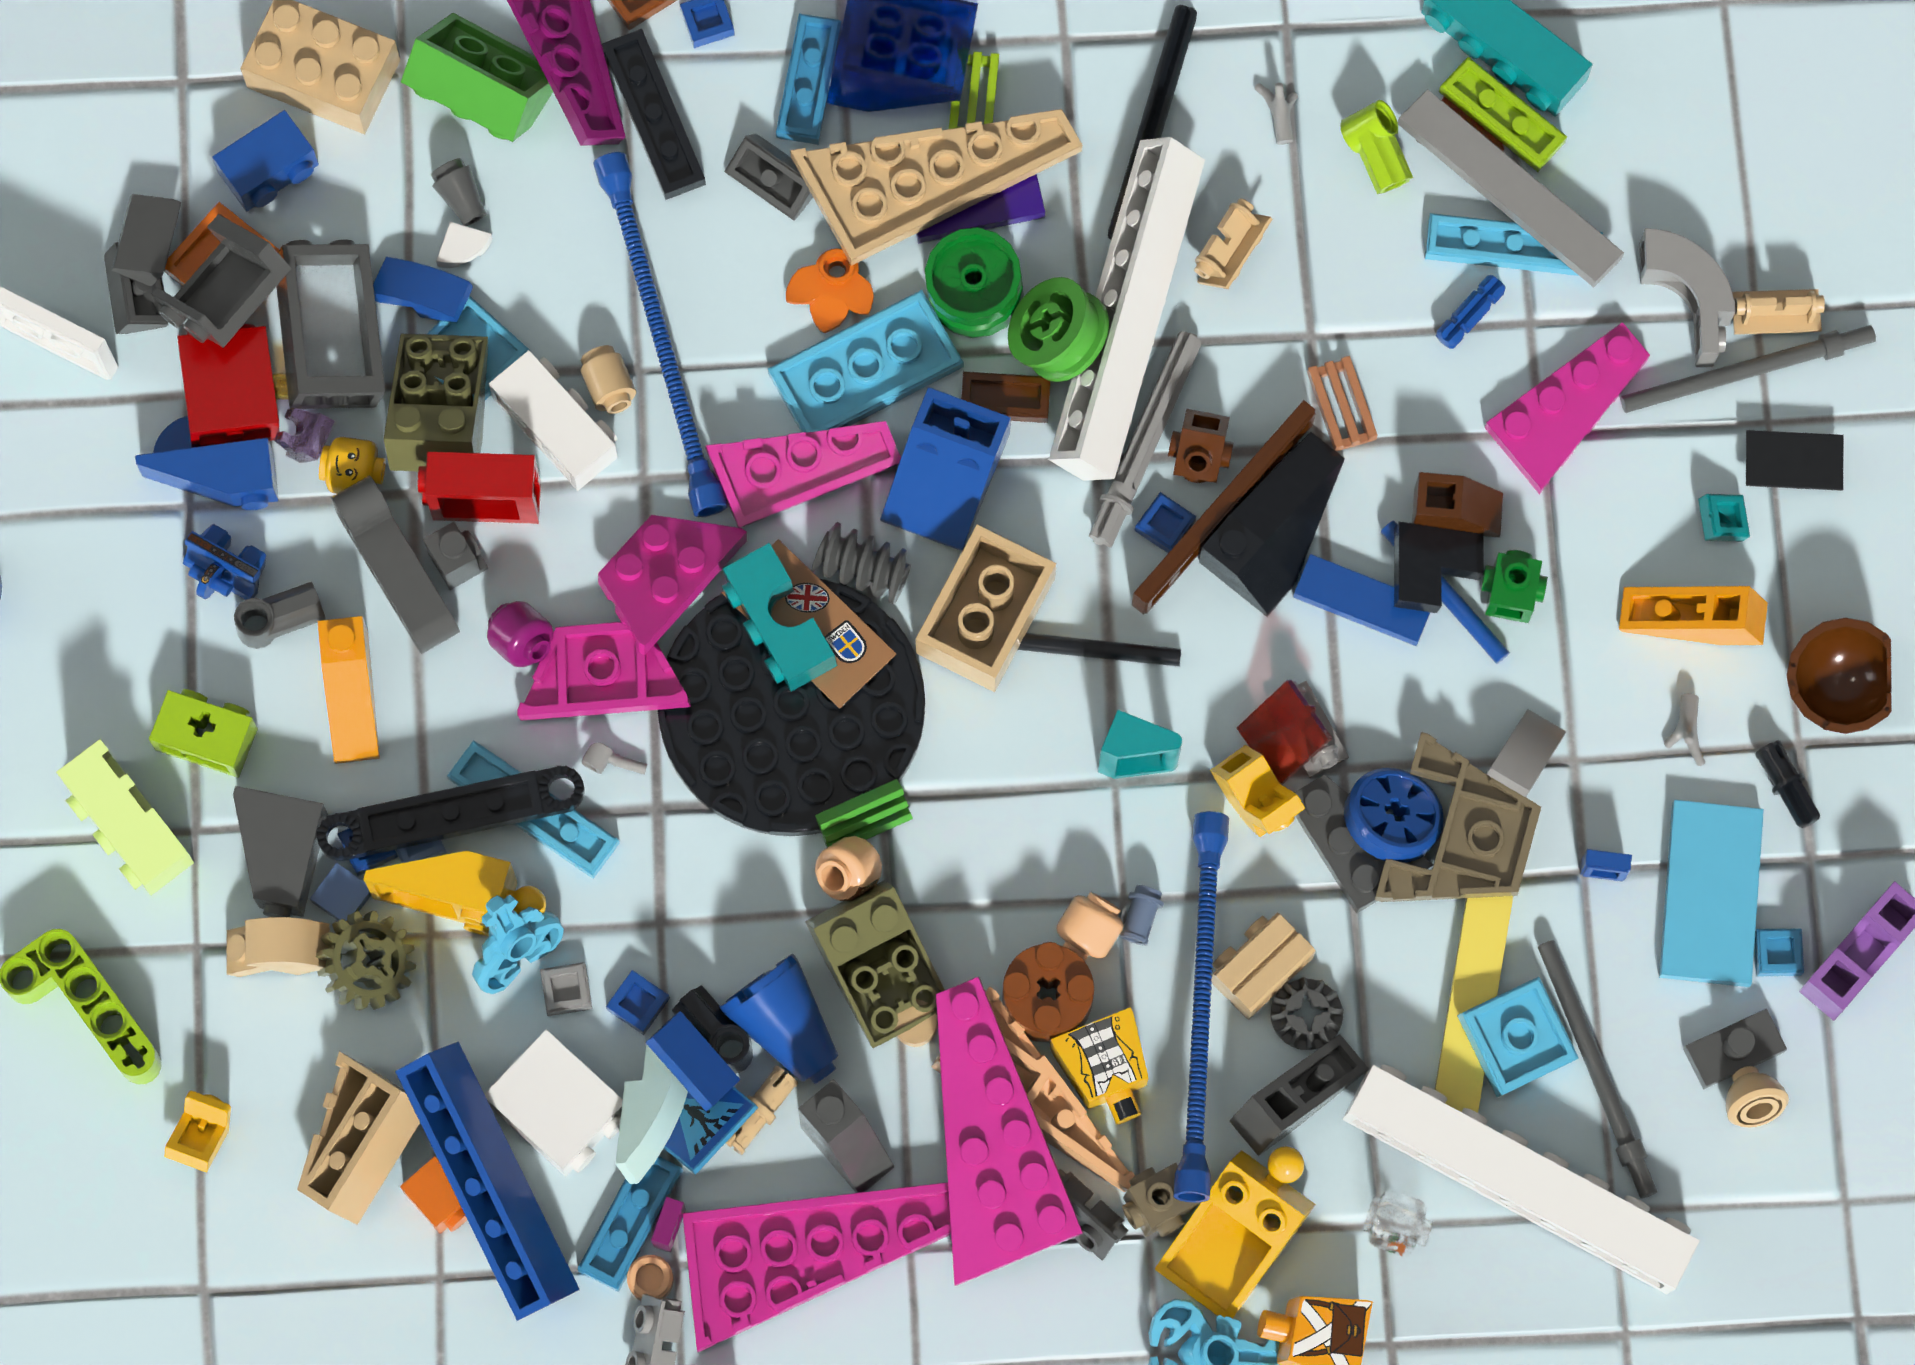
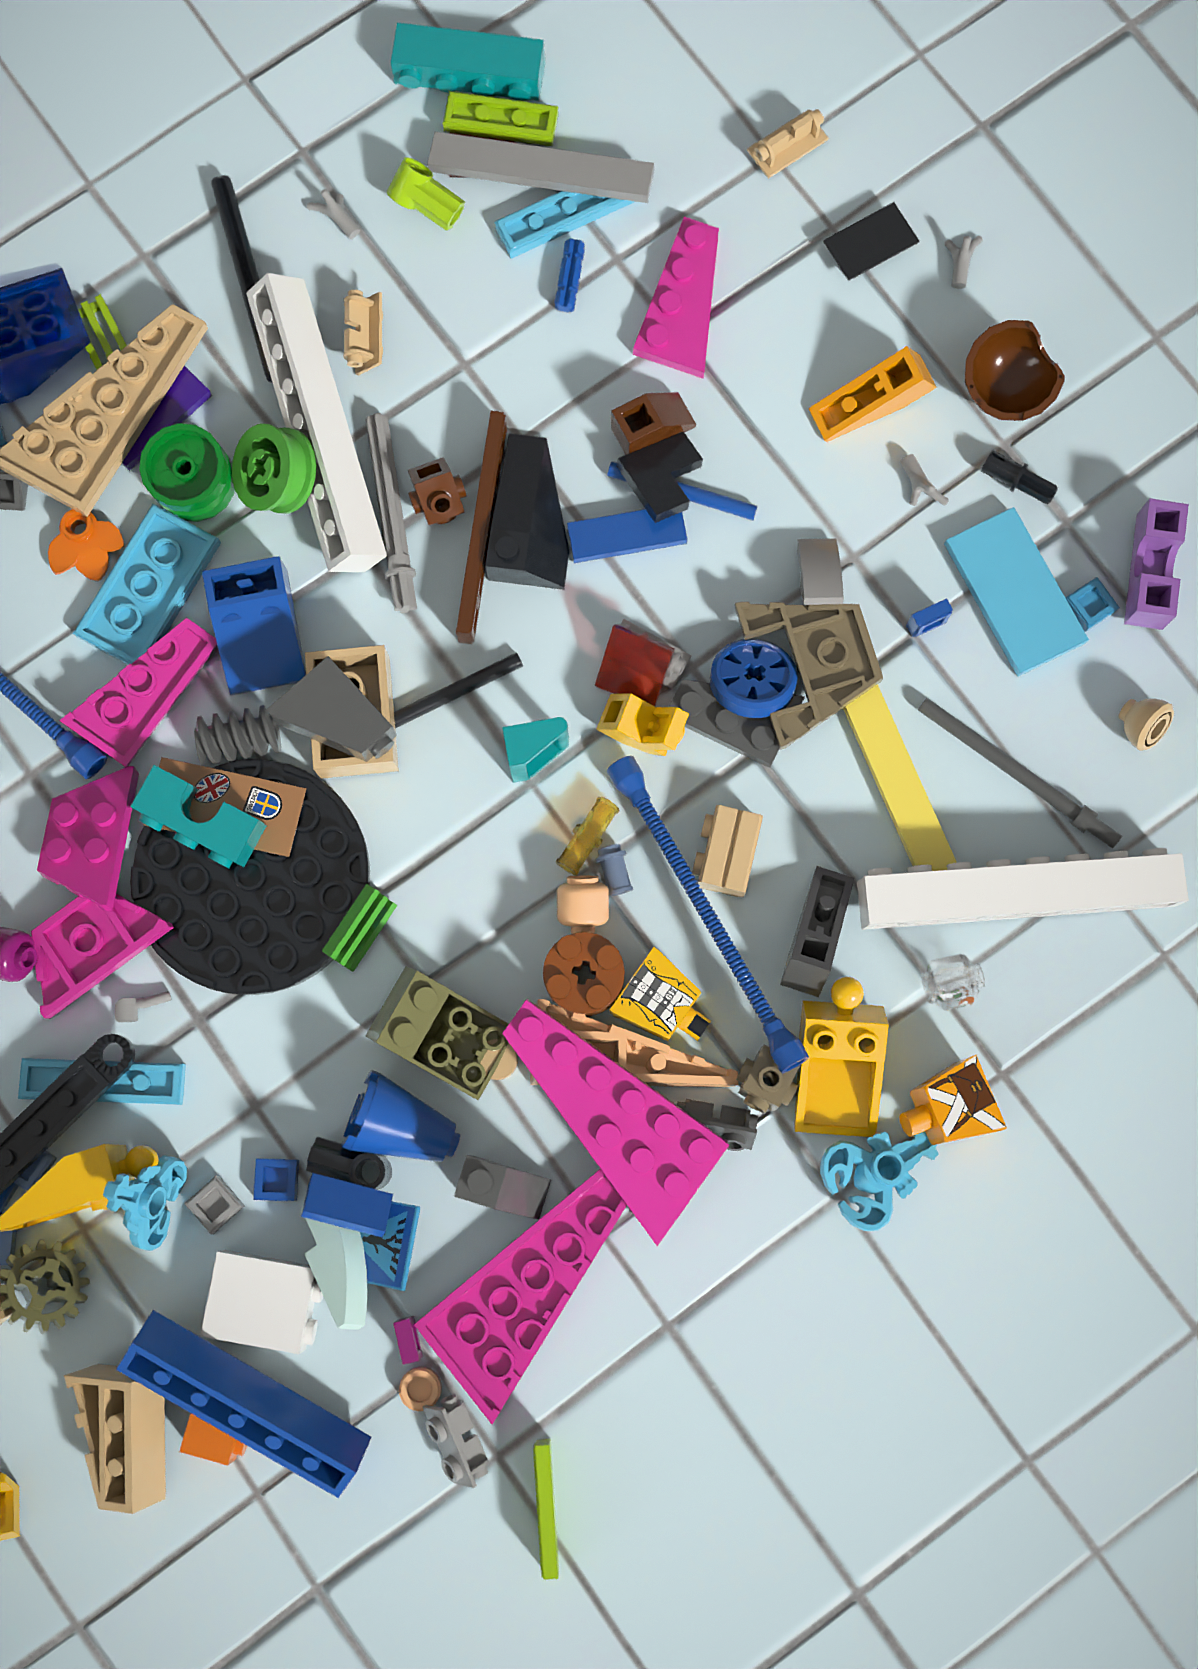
camera: 30 degrees left, 5 degrees up
dark azure tile [577,1156,683,1292] -> none
tan pin [726,1065,799,1155] -> none
light nougat head [815,836,882,901] -> none
reddish brown tile [961,371,1050,423] -> none
blue tile [1135,492,1197,553] -> none
dark grey gear [1271,977,1344,1050] -> none
nougat tile [1307,355,1378,452] -> none
medium azure tile [1457,977,1579,1098] -> none
green brick [1481,550,1548,623] -> none
dark grey bar [1620,325,1876,413] -> none
light grey arch [1639,228,1736,367] -> none
dark grey tile [1683,1009,1787,1090] -> none
teal tile [1698,494,1750,542] -> none
none -> dark grey slope [266,656,397,762]
none -> clear yellow pin [555,796,620,876]
none -> light grey bar [944,236,982,289]

